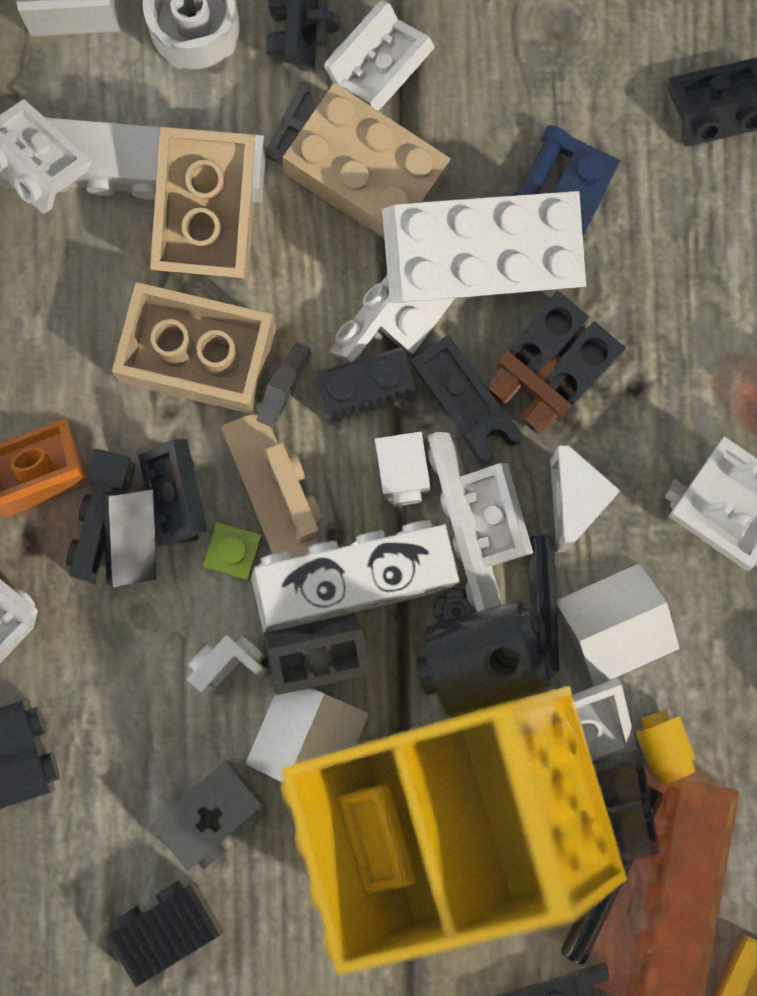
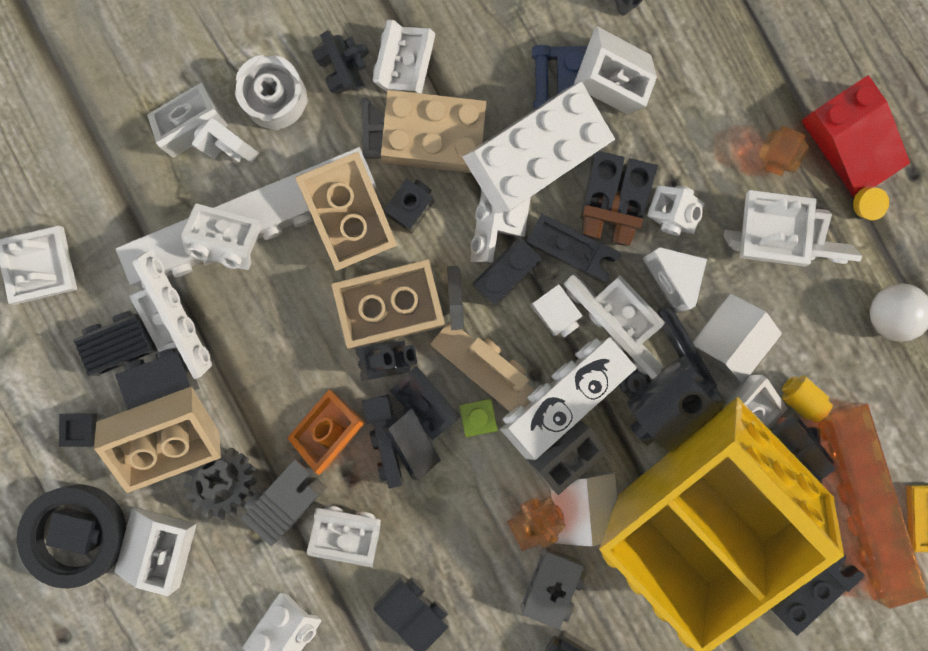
camera: 30 degrees left, 5 degrees up
white bracket [186,635,269,695] -> none
yellow tile [338,783,416,894] -> none
none -> white bracket [192,117,259,163]
none -> black hips [355,340,417,381]
none -> black brick [383,178,434,233]
none -> clear orange brick [507,496,566,551]
none -> white slope [574,26,657,114]
none -> white brick [647,185,705,236]

